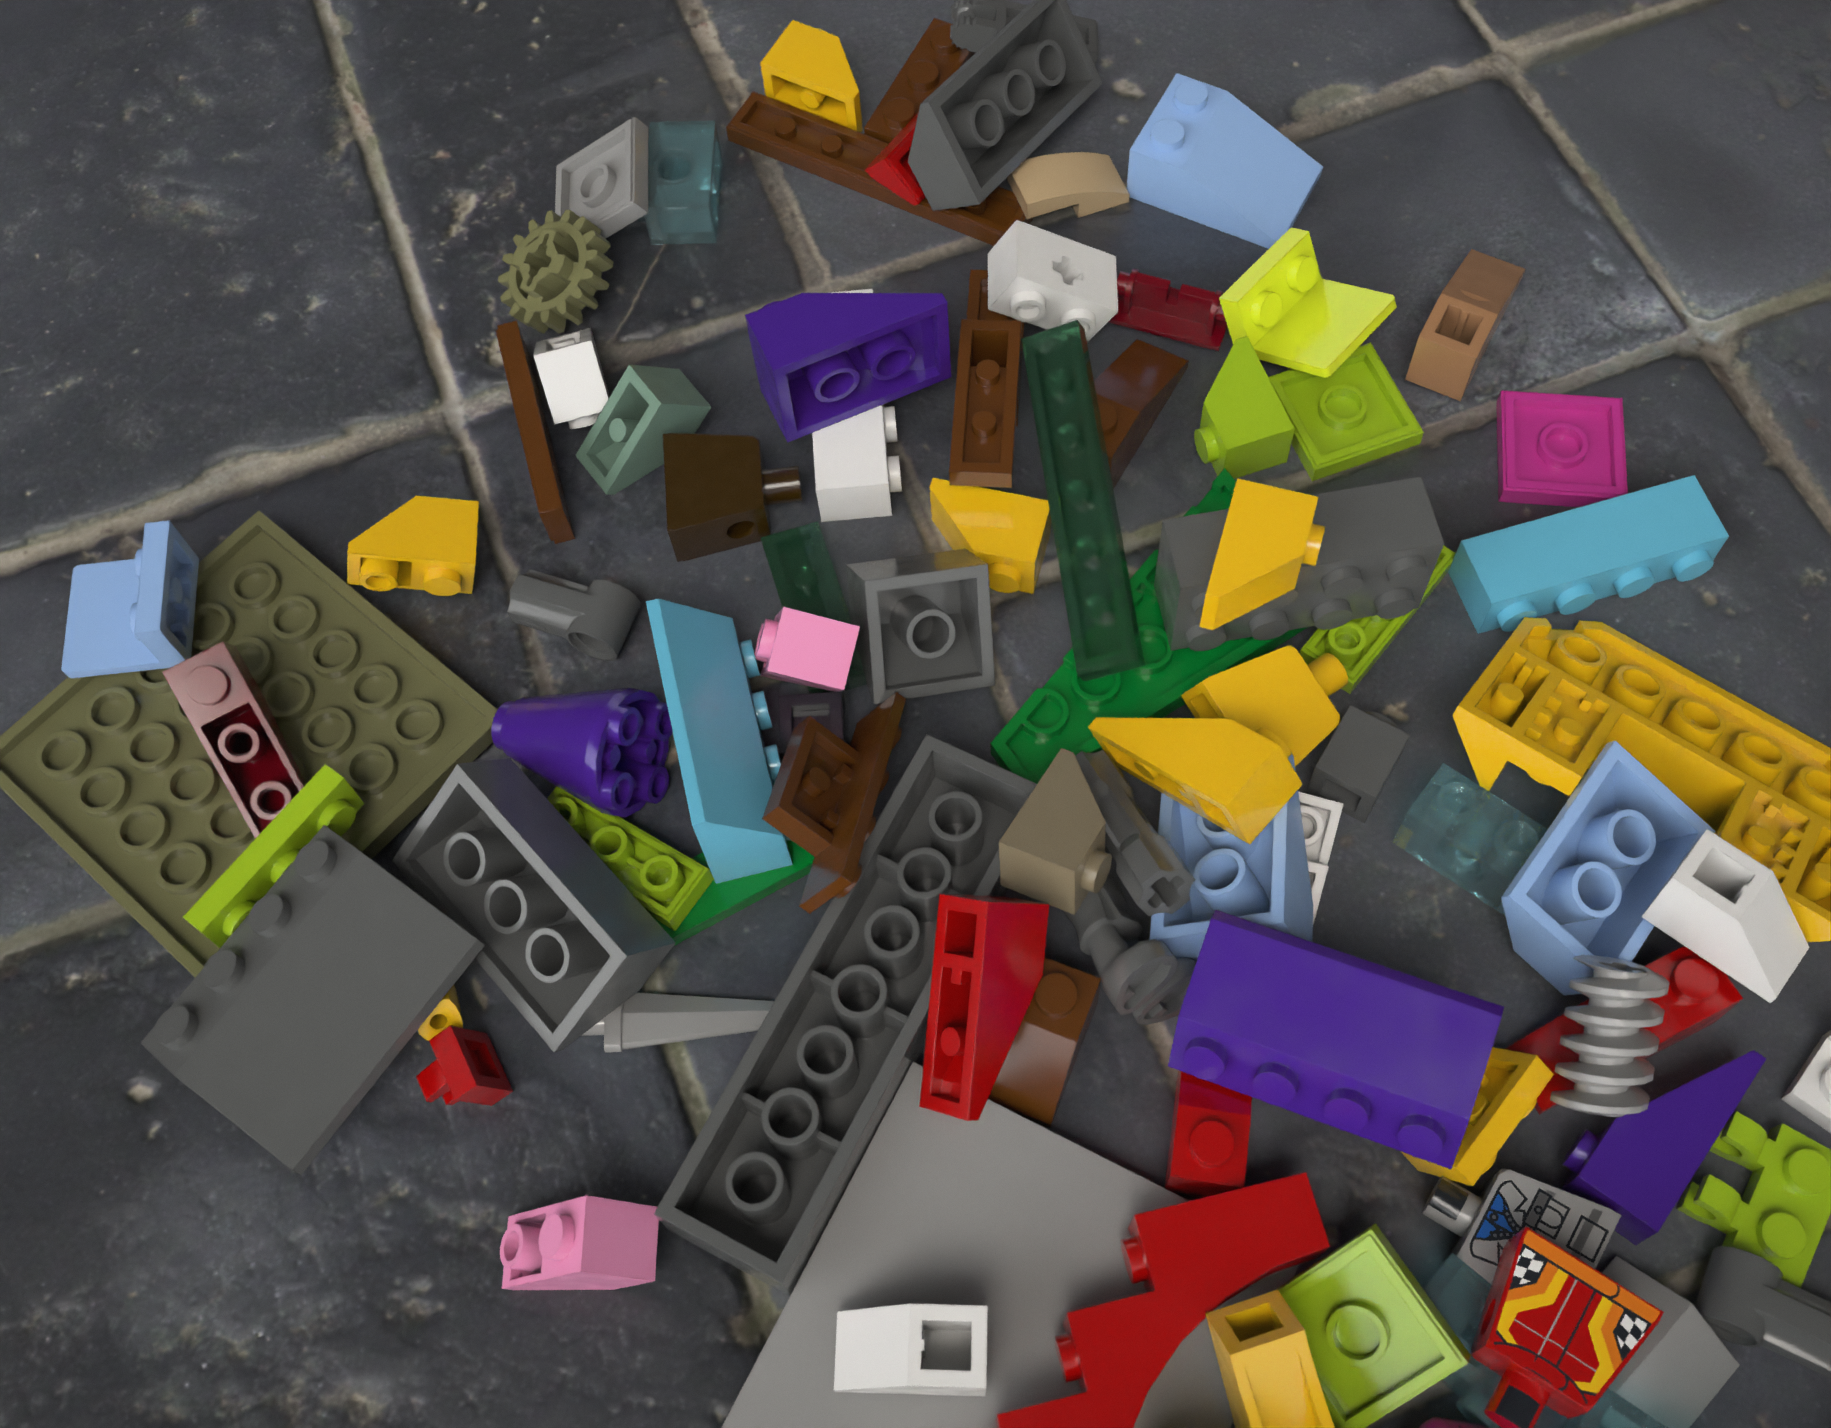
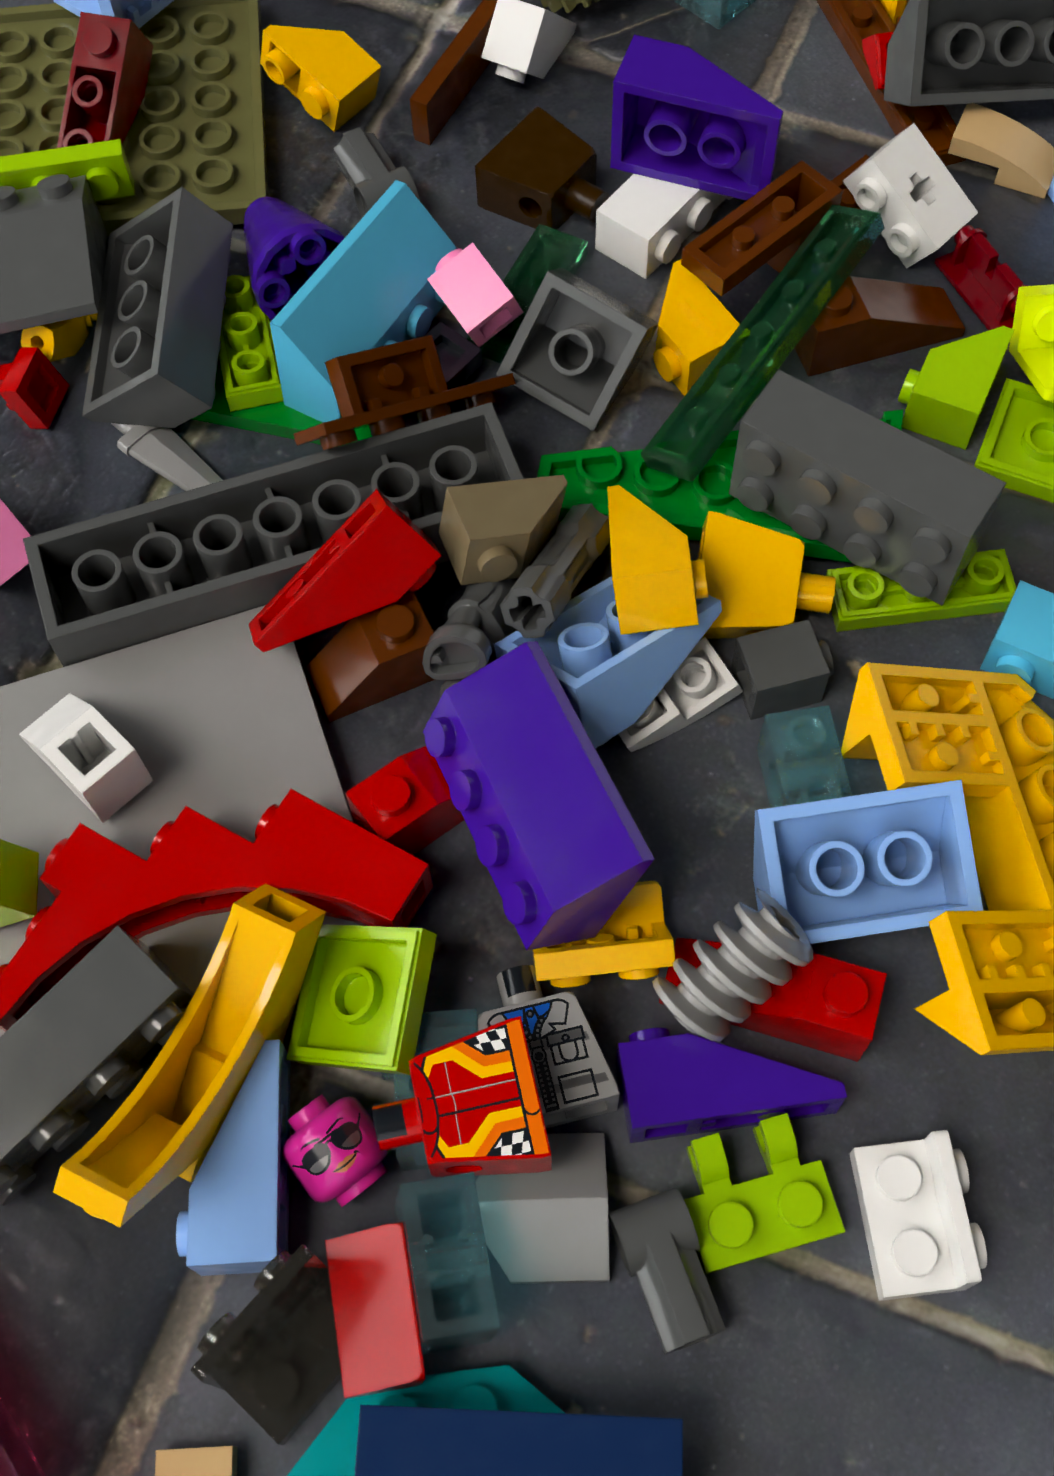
camera: 40 degrees right, 0 degrees up
sand green slope [575,364,711,495] -> none
yellow slope [1200,478,1325,630] -> none
white slope [1641,829,1809,1003] -> none

